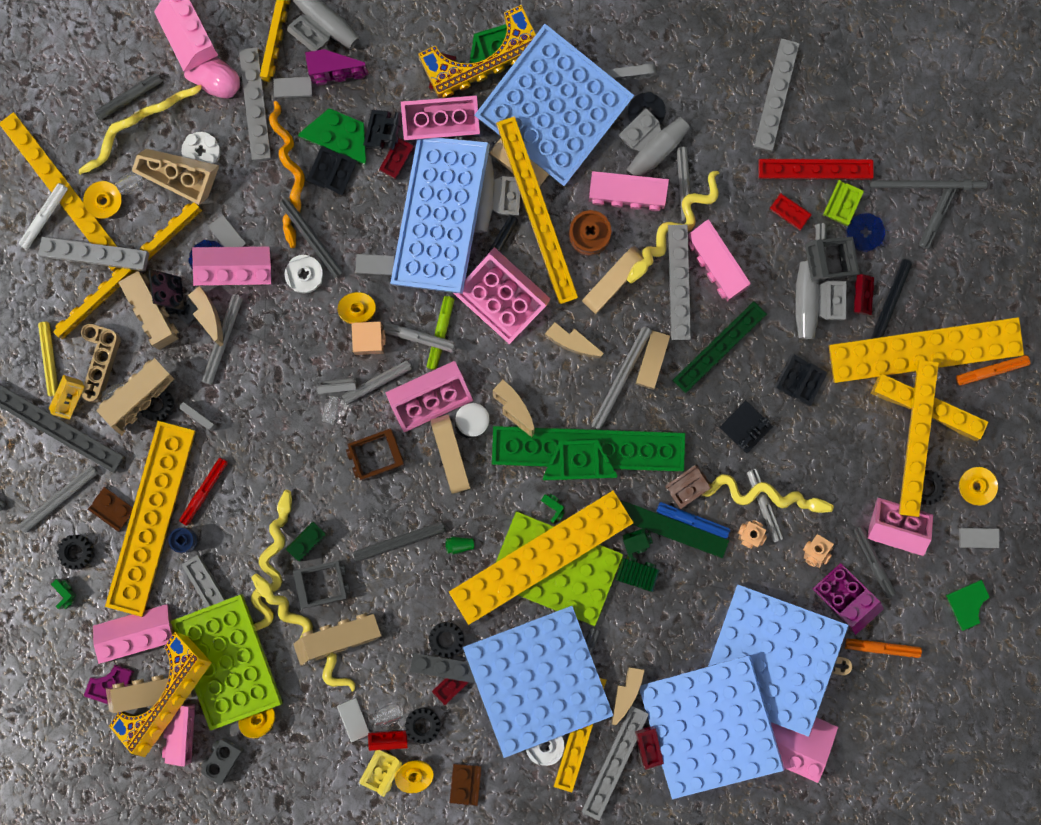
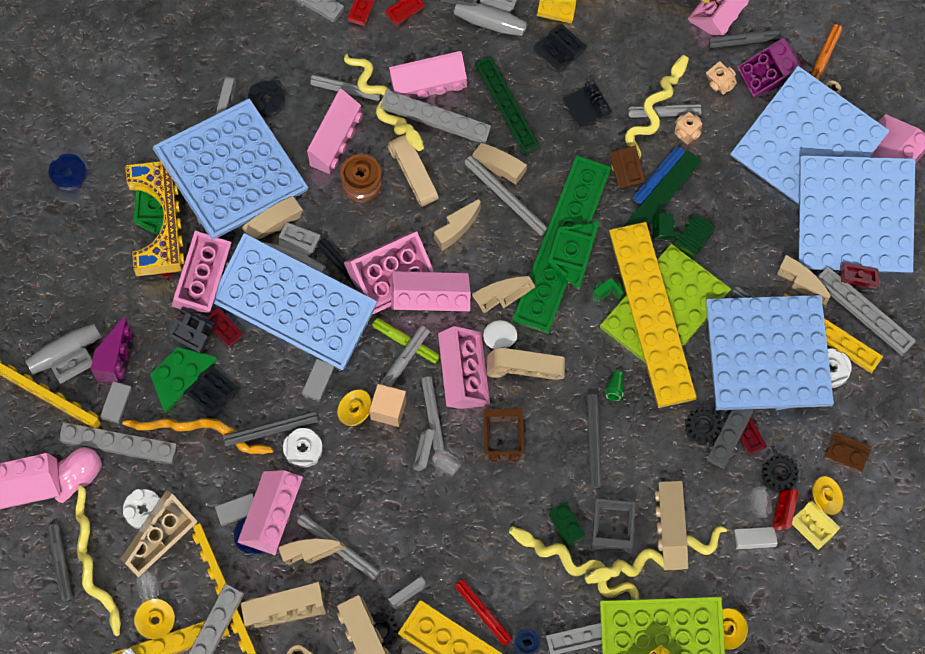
camera: 75 degrees left, 15 degrees down
black hinge [149,269,185,314] -> none
black plate [175,299,198,327] -> none
yellow plate [496,116,578,304] -> none
light grey plate [618,108,690,177] -> none
none -> bright pink slope [391,271,471,311]

